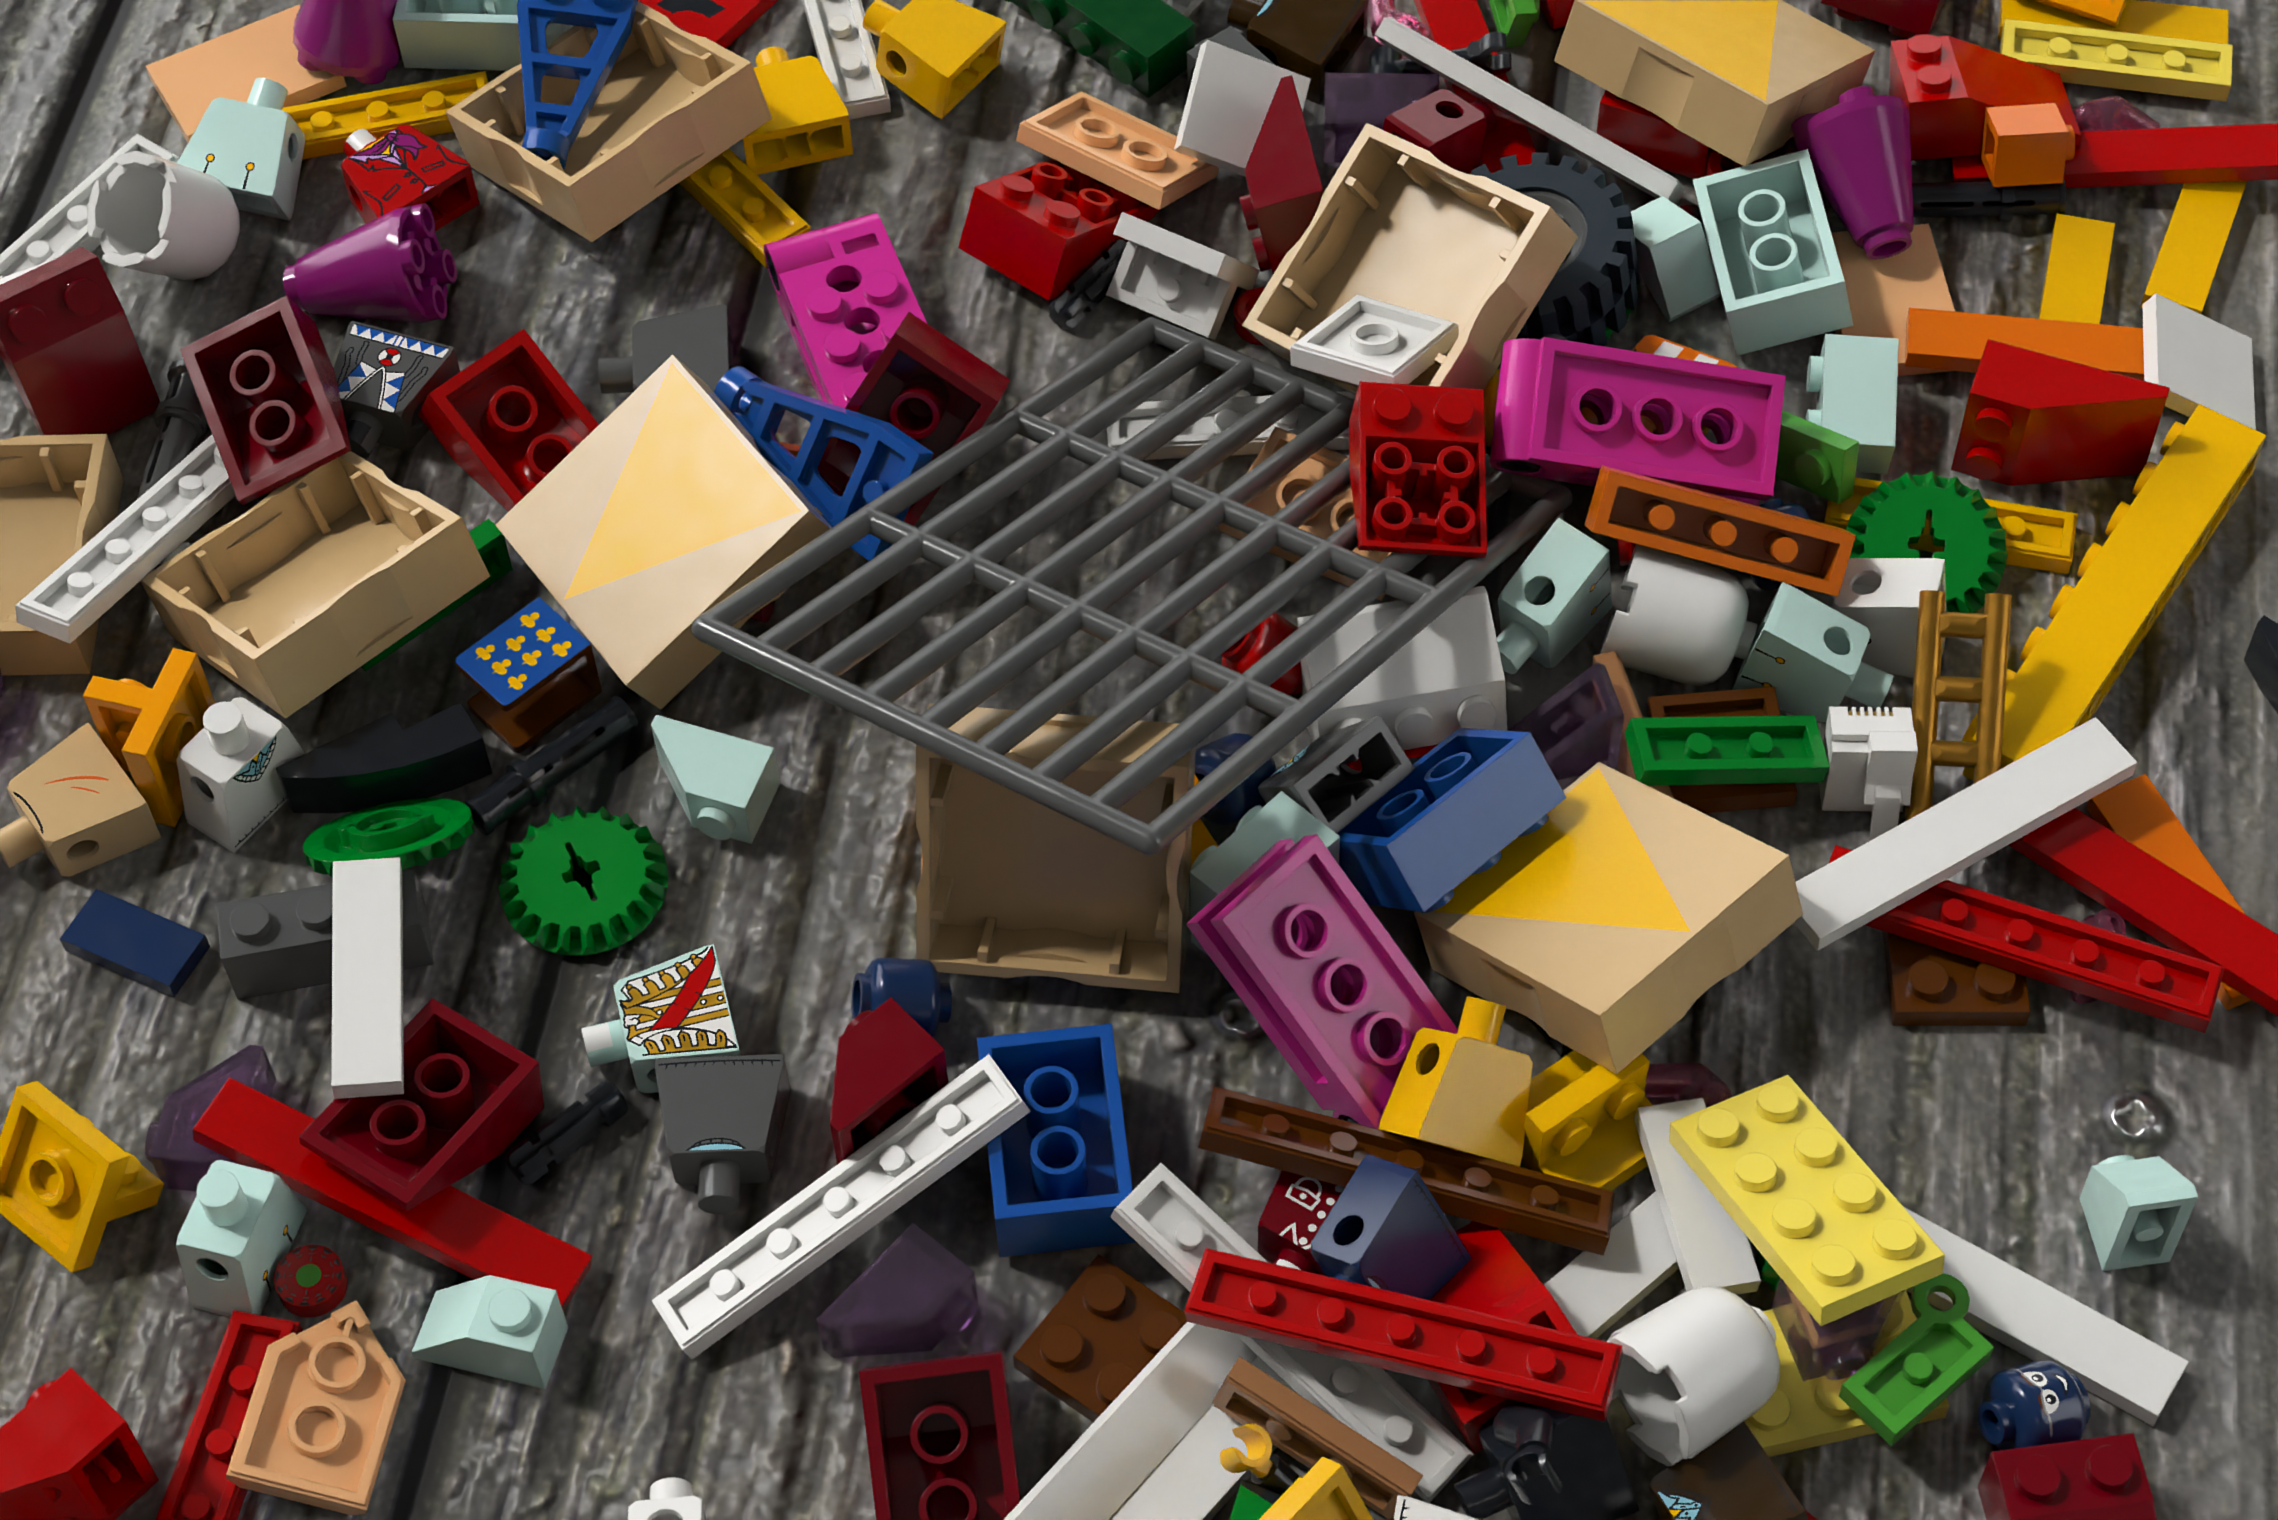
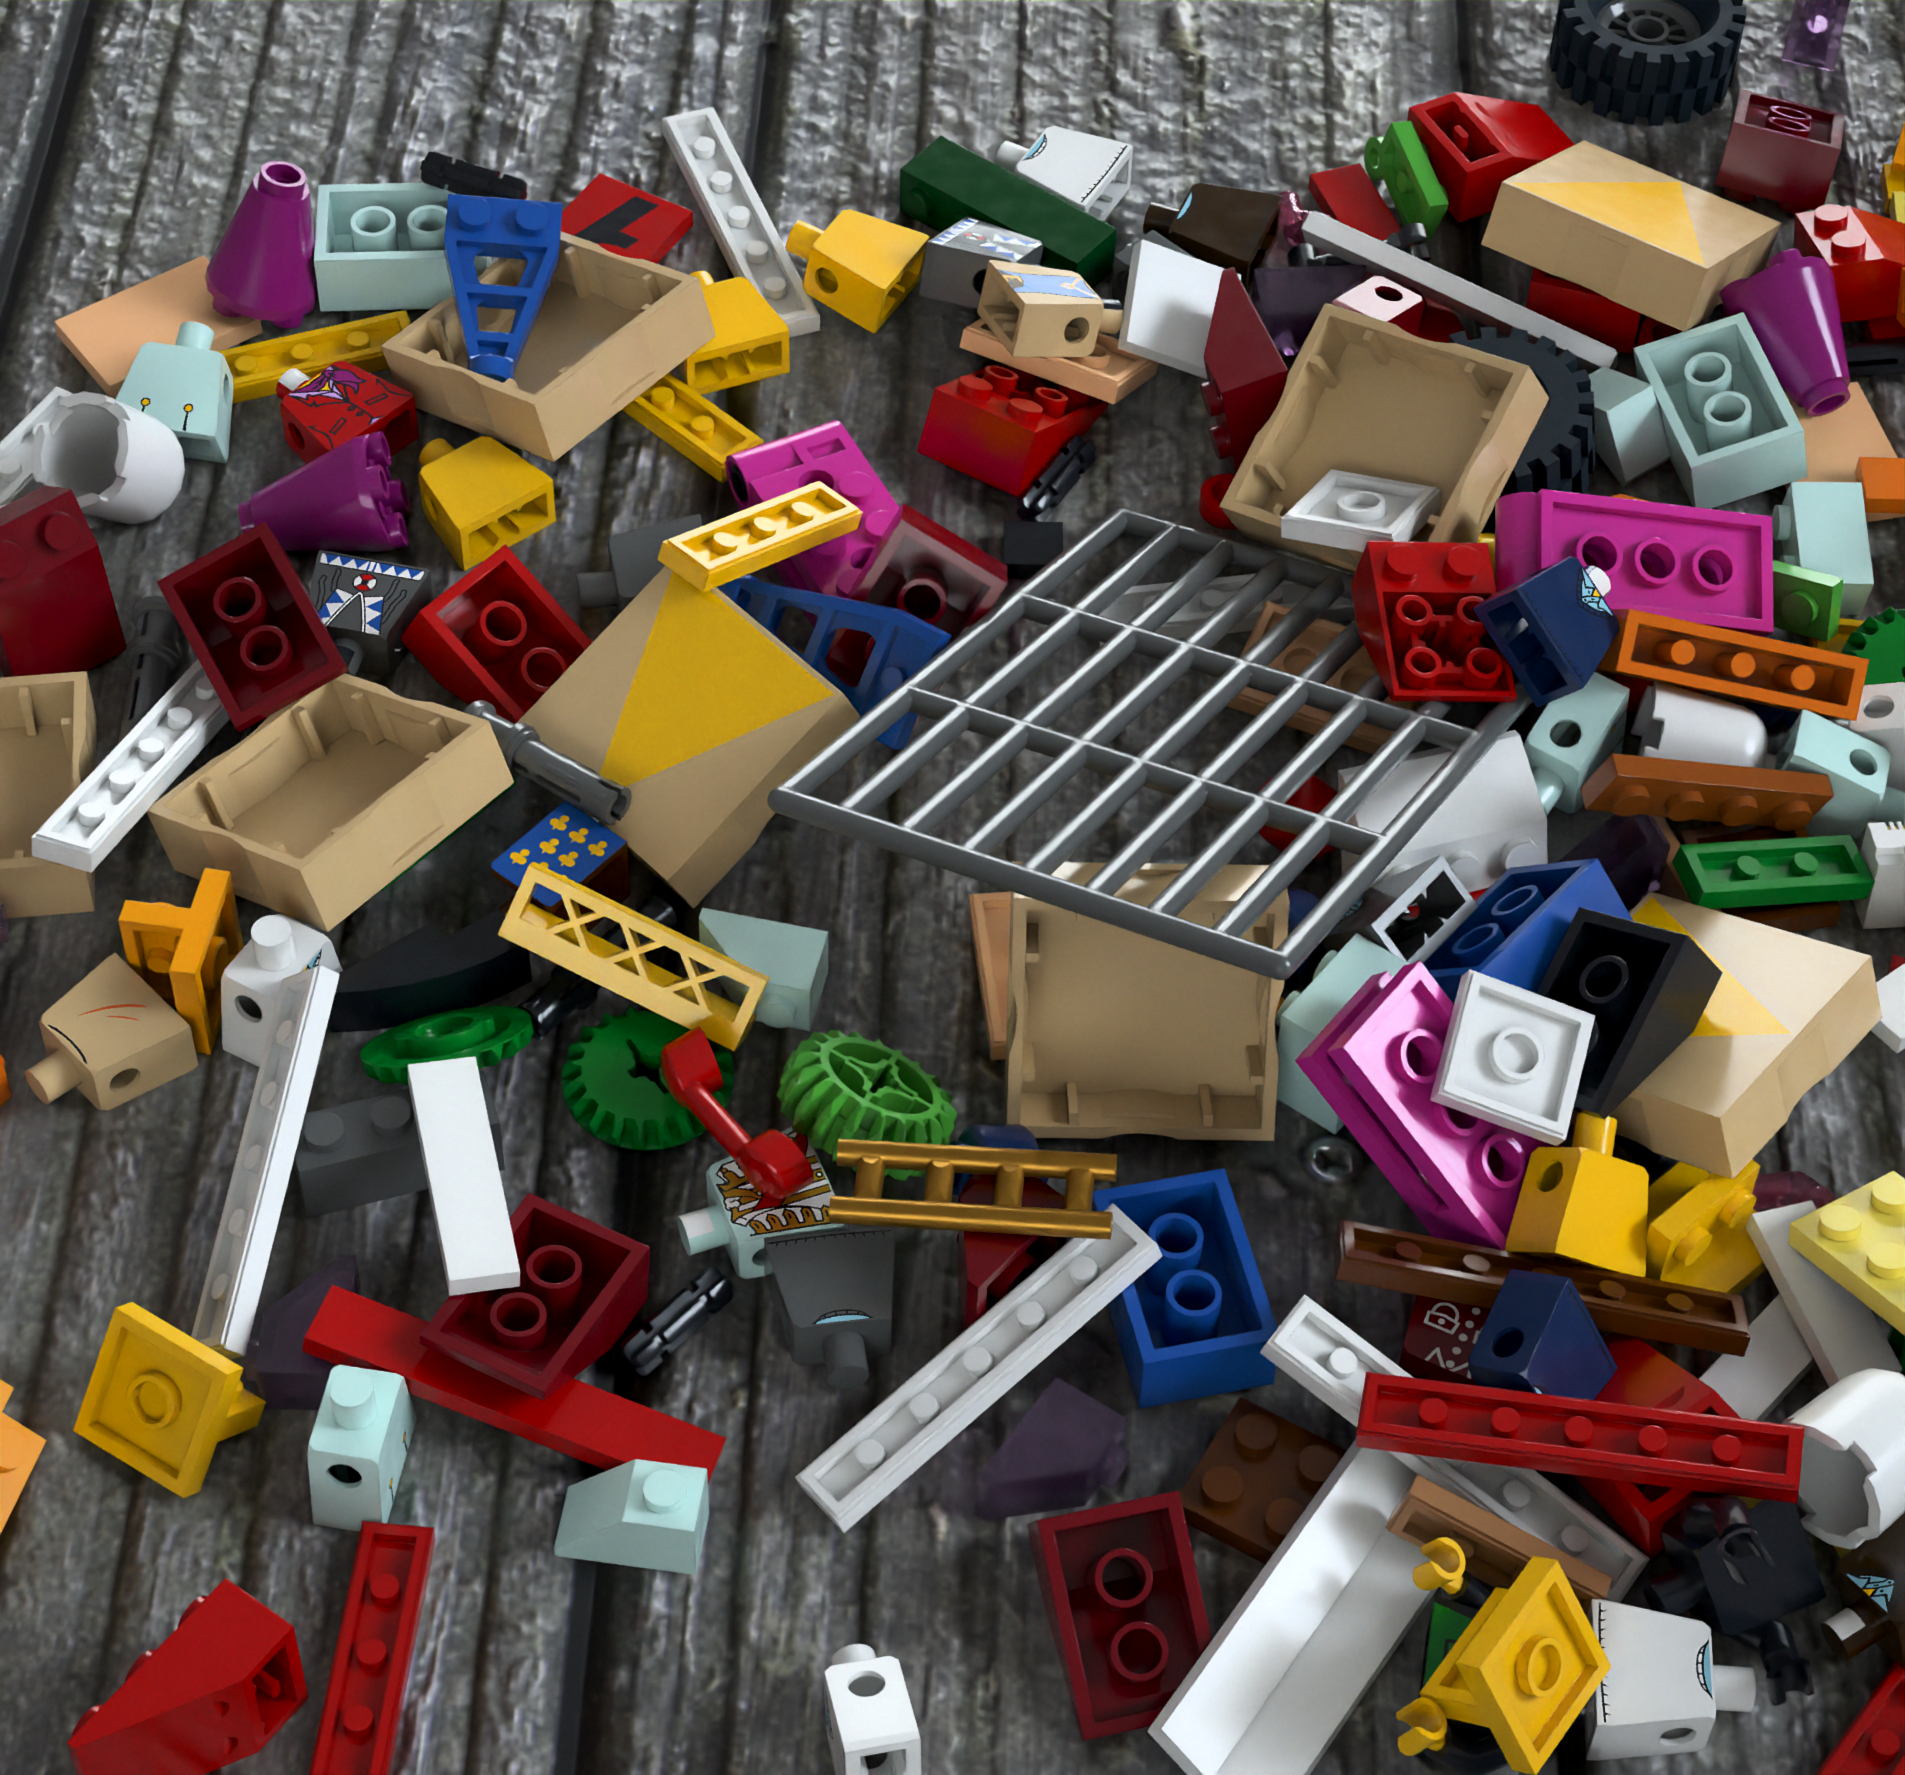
camera: 10 degrees left, 5 degrees down
dark blue tile [60,889,210,997] -> none
light nougat tile [226,1300,406,1515] -> none
red tile [274,1245,348,1318] -> none
white bracket [1106,212,1260,340] -> none
none -> white tile [191,965,340,1360]
none -> yellow torso [418,436,556,571]
none -> dark grey pin [463,700,632,825]
none -> yellow fence [498,862,770,1051]
none -> yellow tile [657,481,863,592]
none -> red piece [660,1025,814,1200]
none -> bright green gear [776,1029,958,1181]
none -> pearl gold bar [829,1138,1117,1240]
none -> dark grey torso [919,216,1049,309]
none -> tan torso [977,260,1123,357]
none -> black tile [1003,521,1063,579]
none -> white tile [1430,969,1595,1146]
none -> dark blue torso [1473,556,1620,707]
none -> black slope [1536,907,1723,1119]
none -> dark orange plate [1580,753,1834,831]

